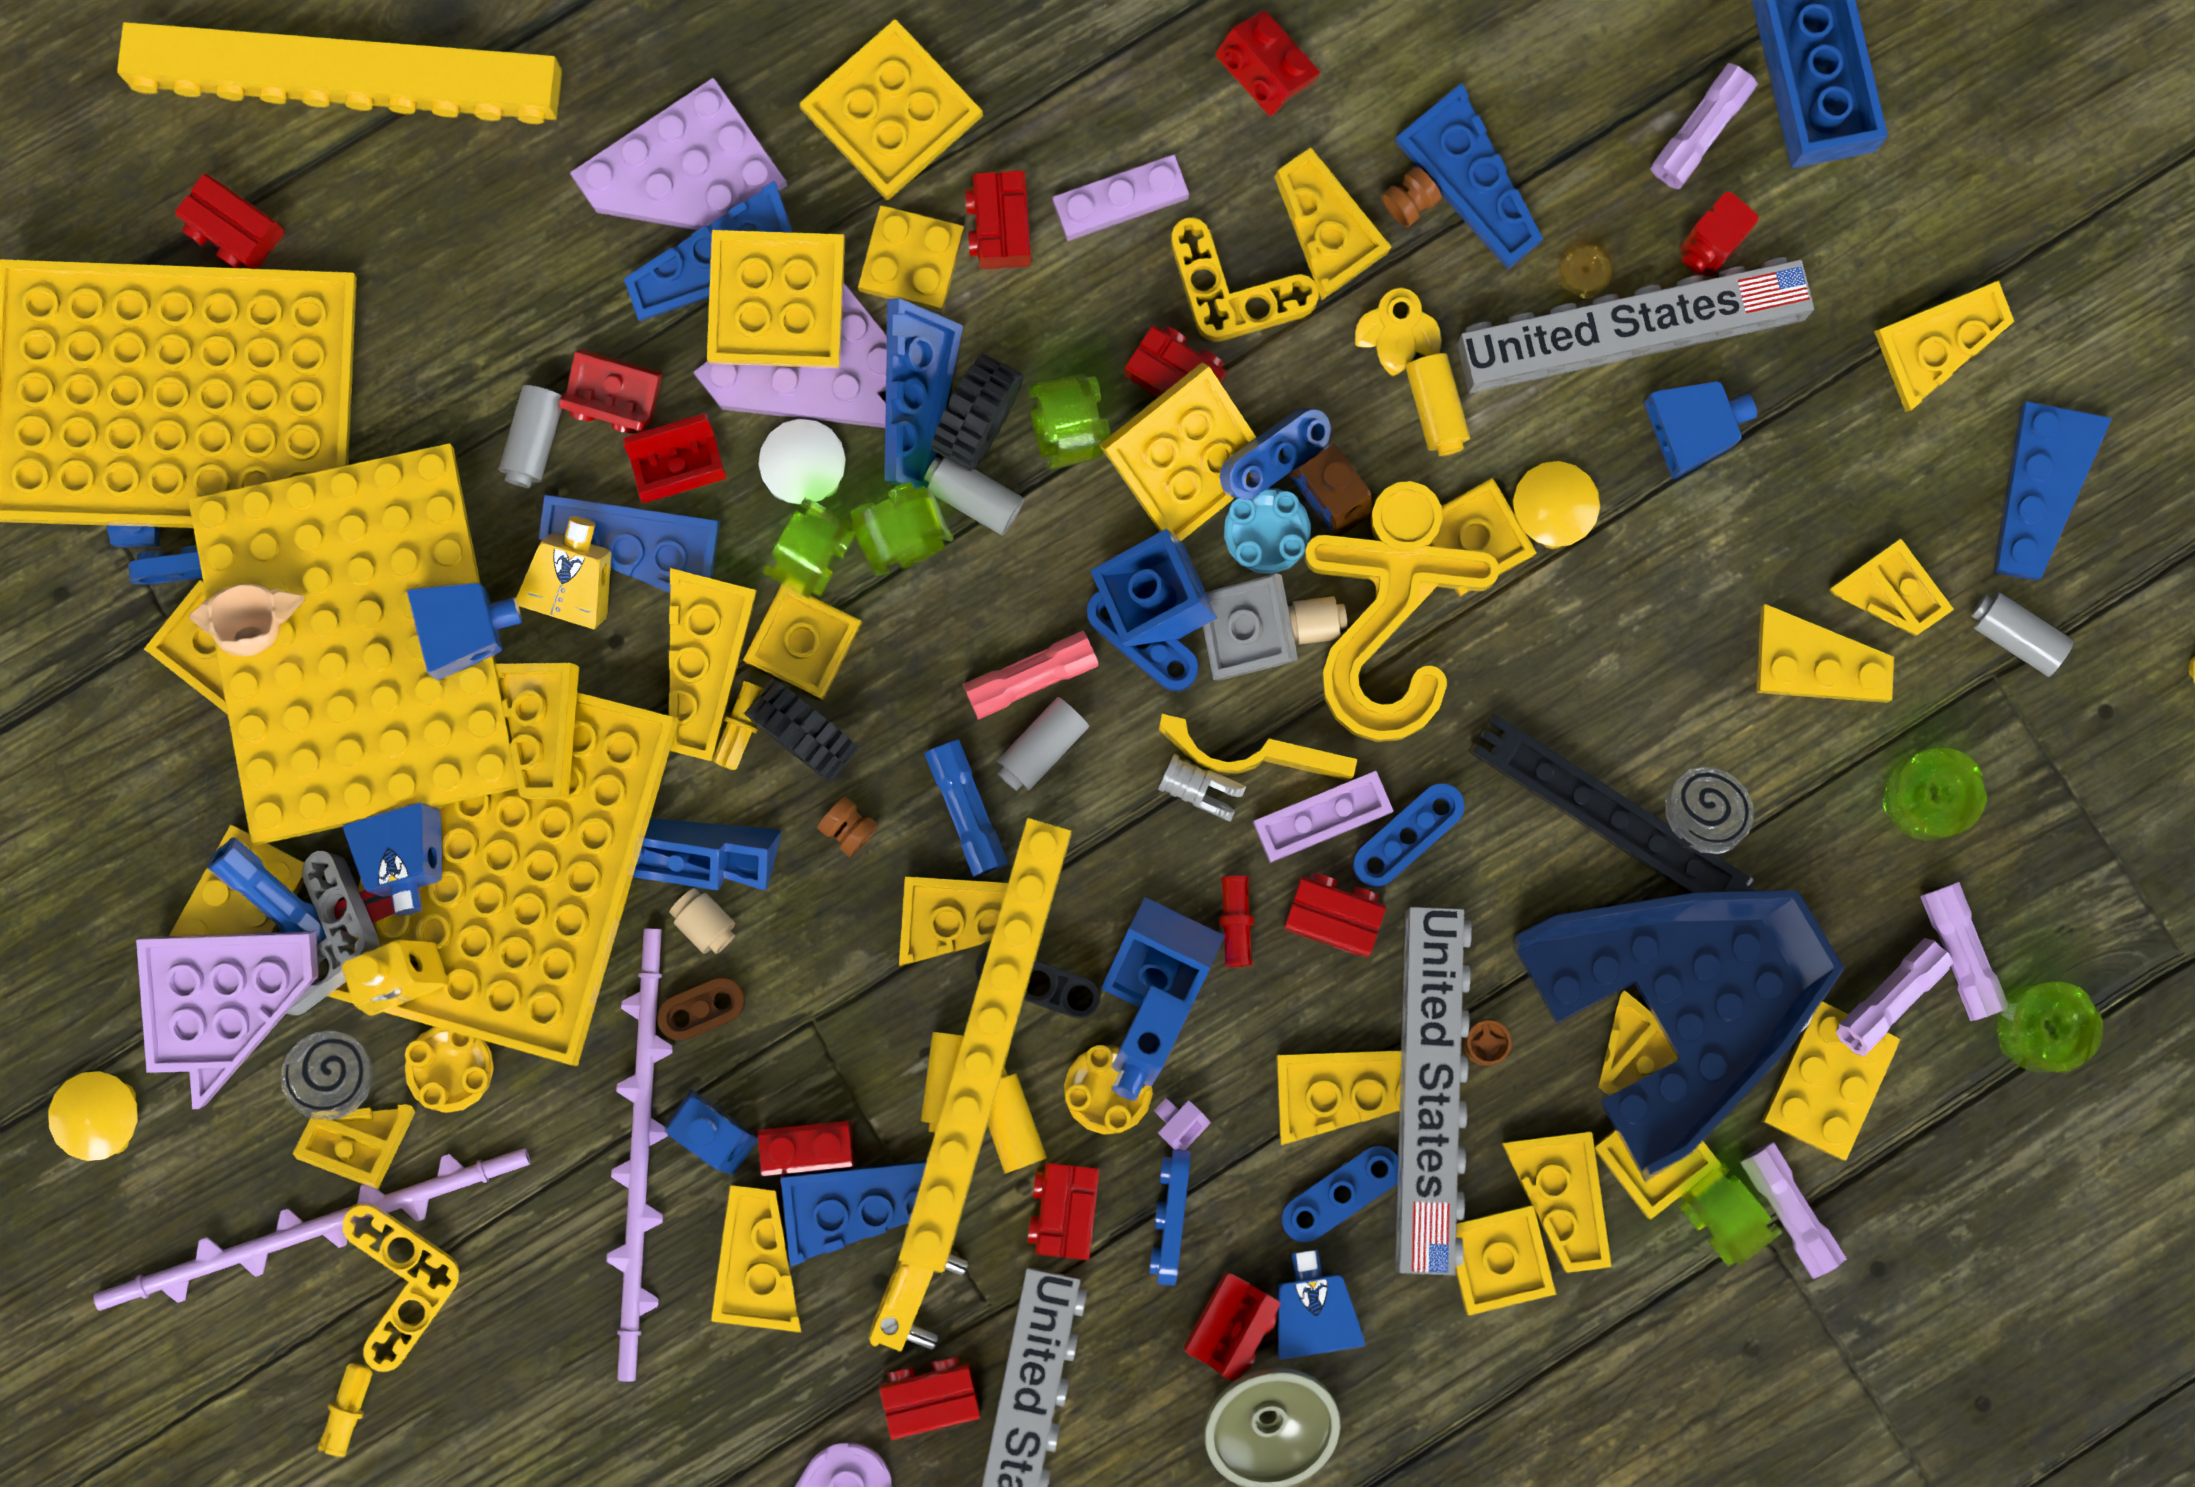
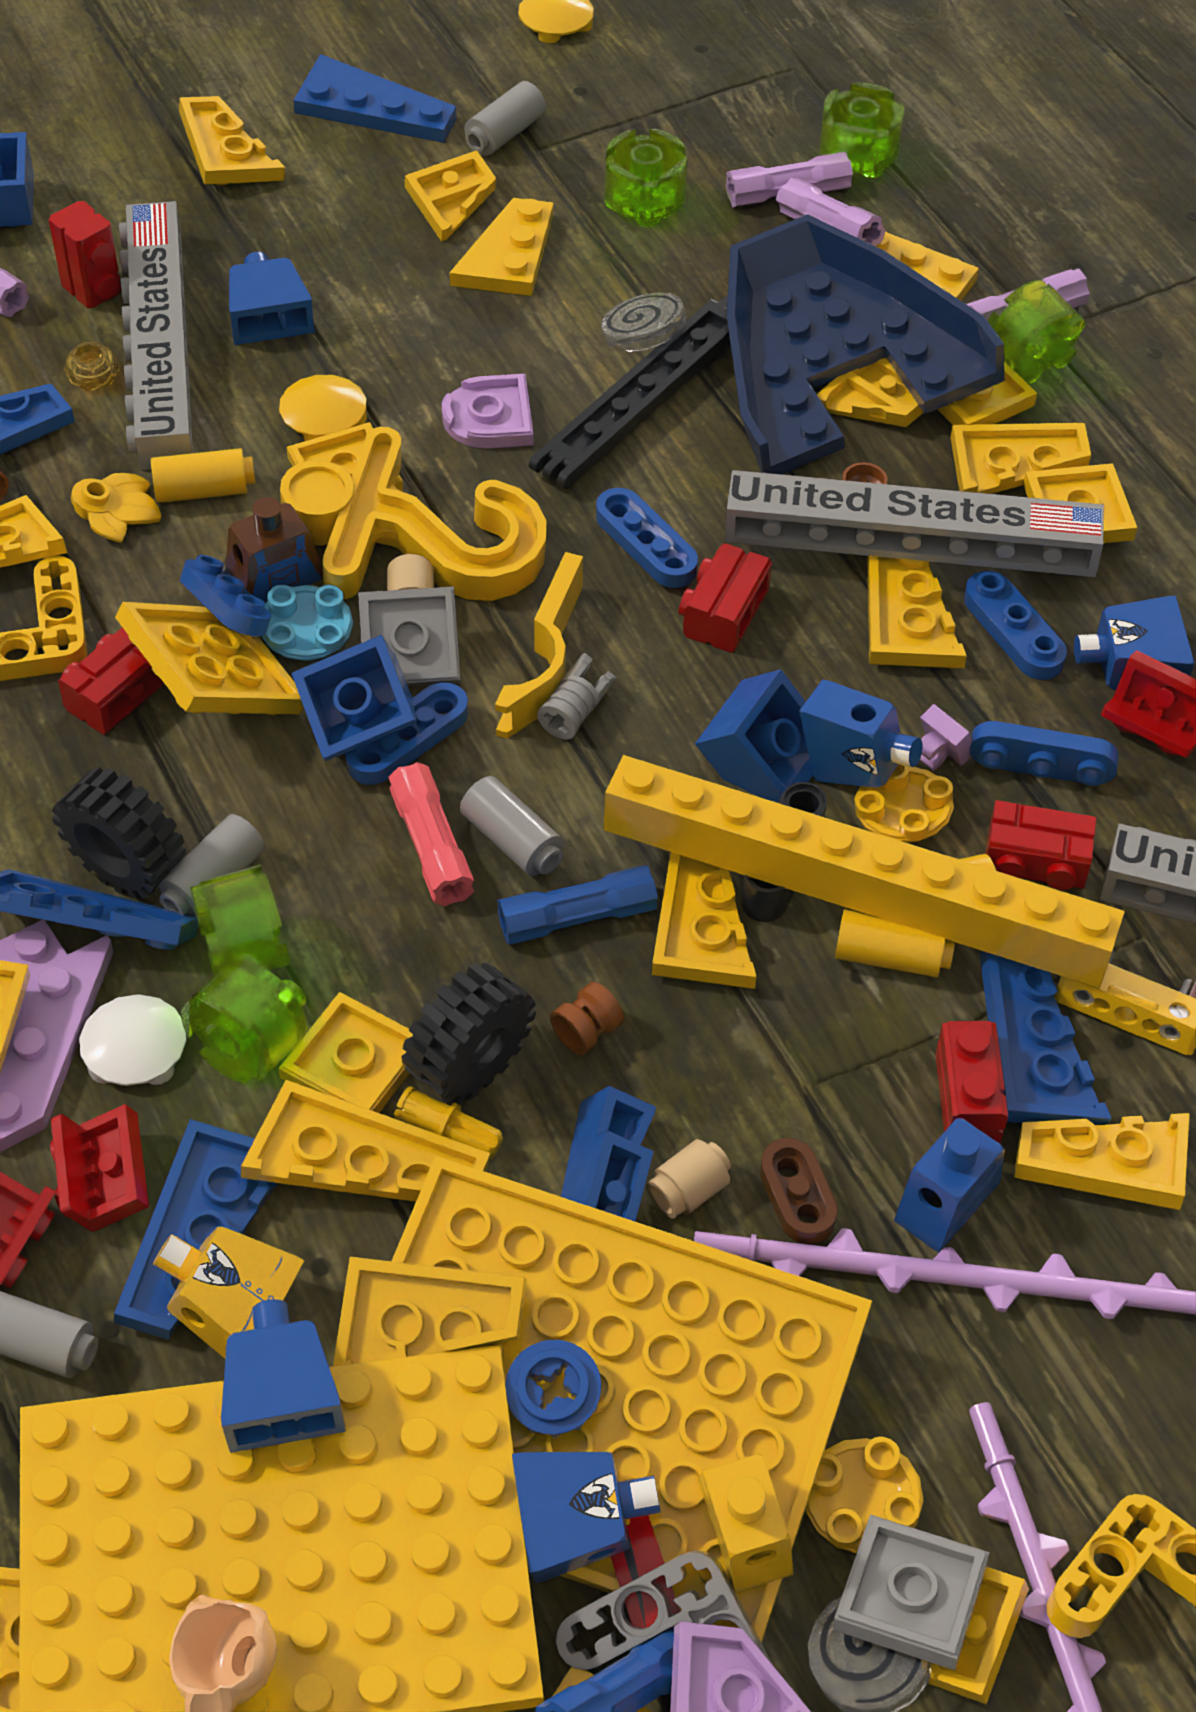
camera: 85 degrees left, 30 degrees down
clear neon green brick [1029,373,1111,470] -> none
red pin [1219,876,1255,968] -> none
lavender plate [1253,771,1393,863] -> none
none -> lavender tile [442,374,534,448]
none -> blue gear [505,1340,602,1438]
none -> light grey tile [833,1514,990,1670]

